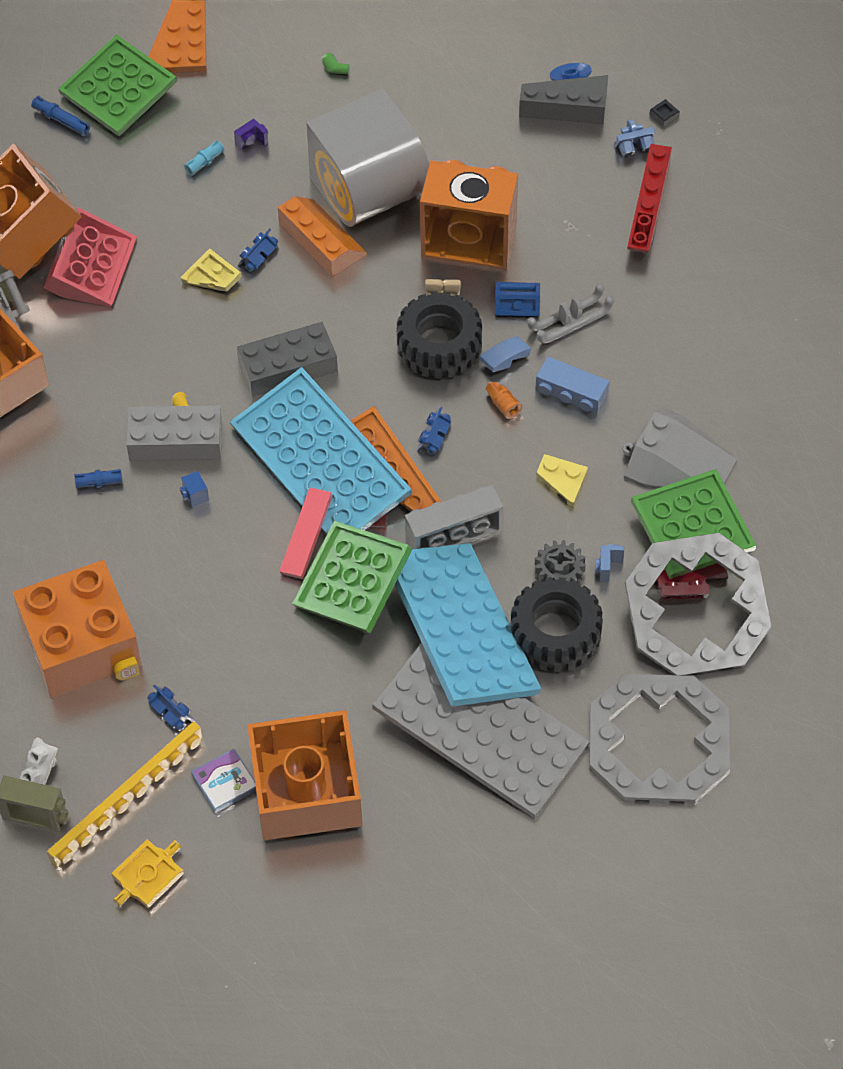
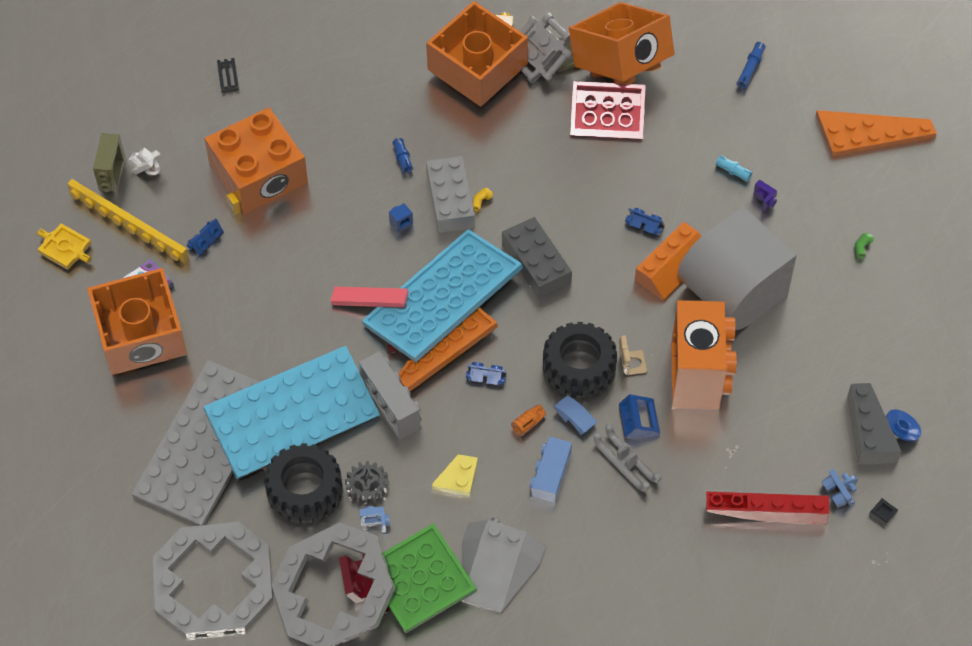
camera: 80 degrees right, 0 degrees up
bright green plate [58,34,177,136] -> none
light yellow wing [180,249,242,292] -> none
bright green plate [292,521,412,633] -> none

